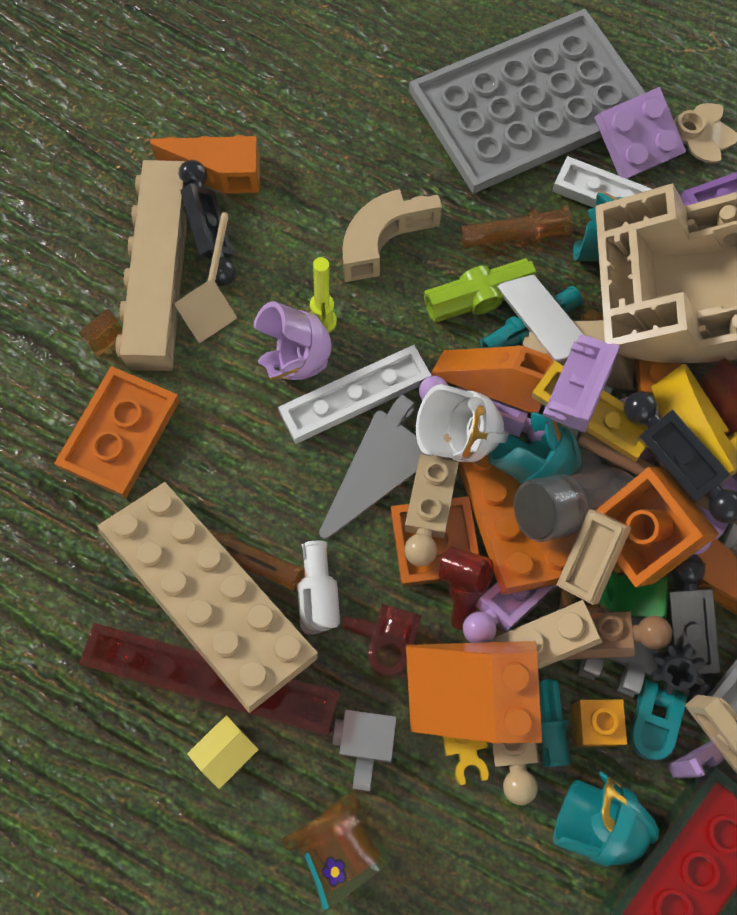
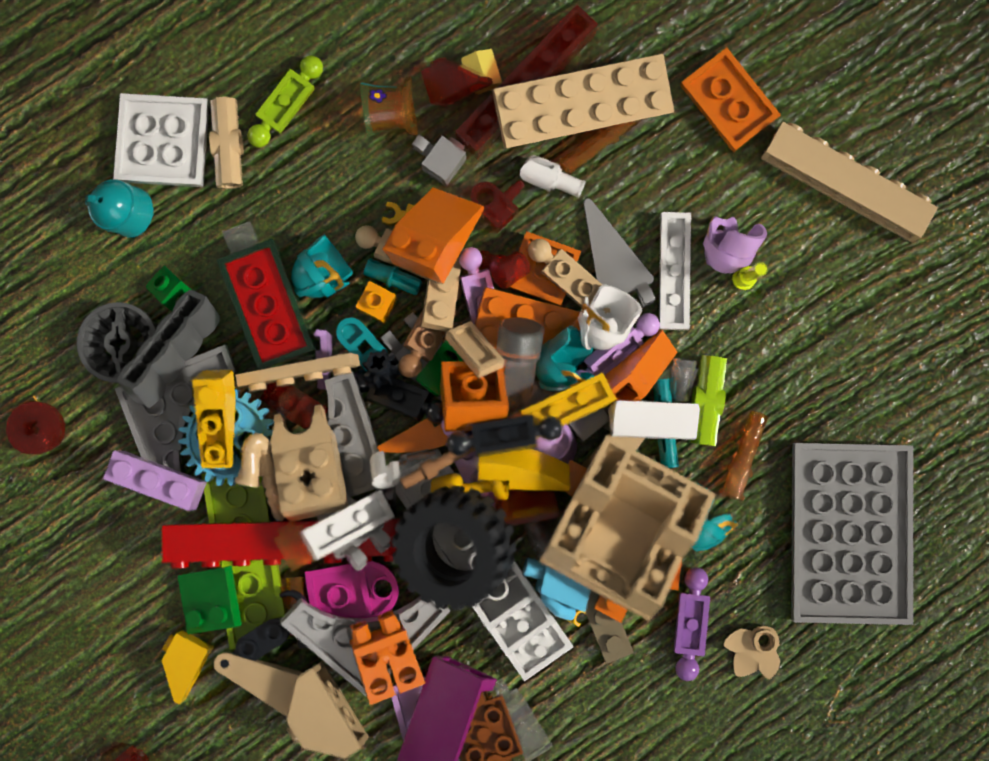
camera: 115 degrees right, 15 degrees up
clear orange tile [79,309,123,357] -> none
orange slope [150,135,260,194] -> none
tan piece [173,212,237,344] -> none
black plate [178,160,236,286] -> none
tan arch [342,189,442,282] -> none
lavender hinge [543,335,620,433] -> none
white plate [552,156,651,208] -> none
lavender plate [594,87,686,179] -> none
none -> clear red slope [421,58,493,106]
none -> clear cone [670,358,699,402]

